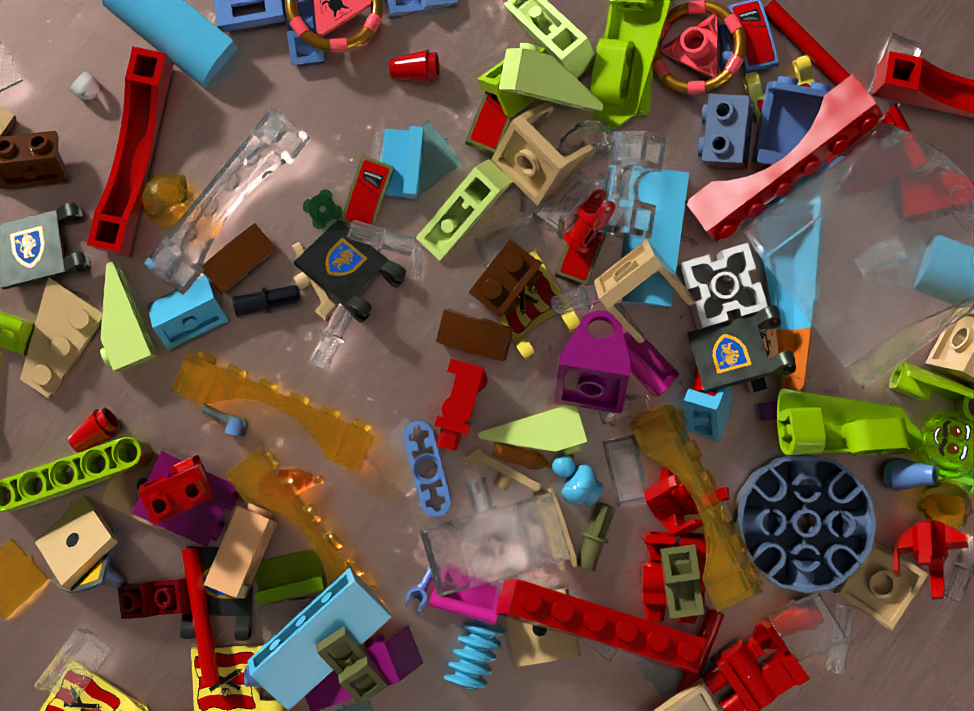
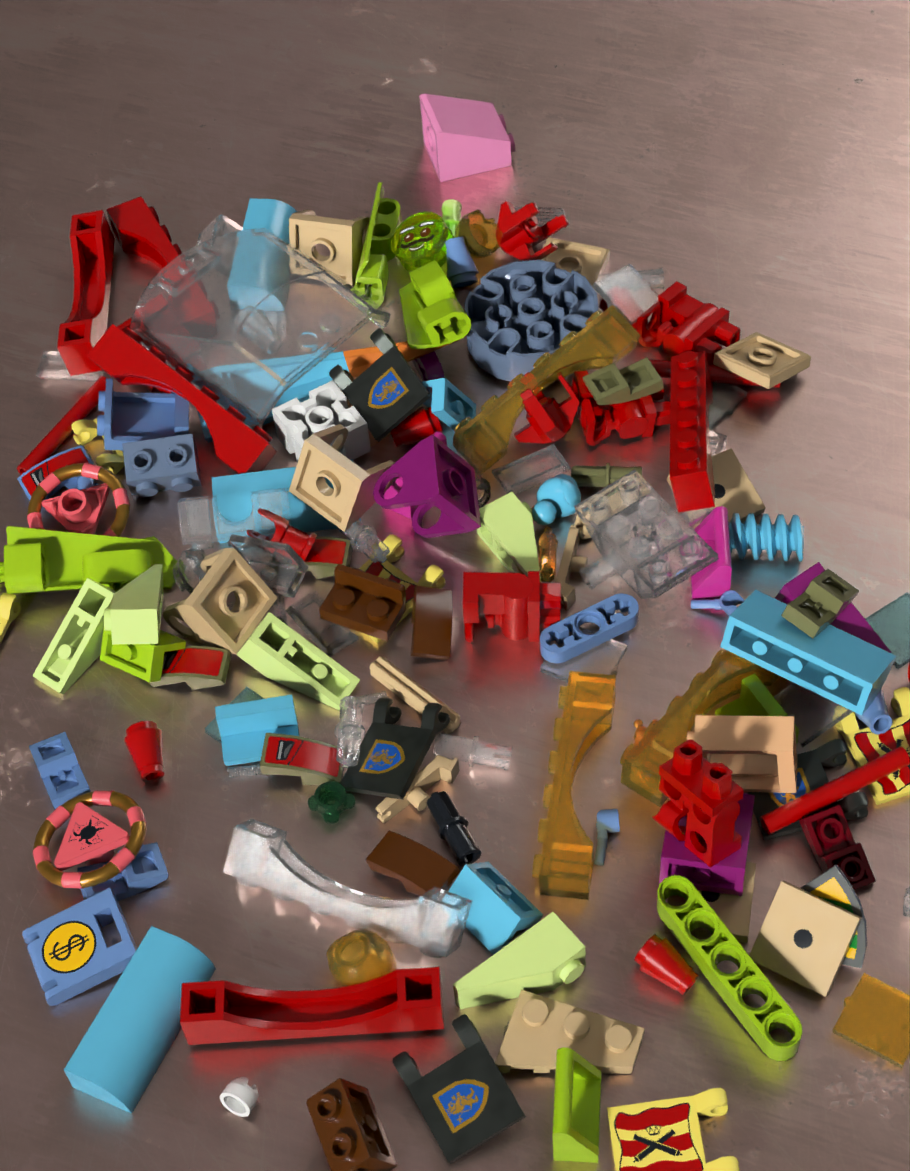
camera: 105 degrees left, 35 degrees down
none -> tan axle [369,656,461,734]

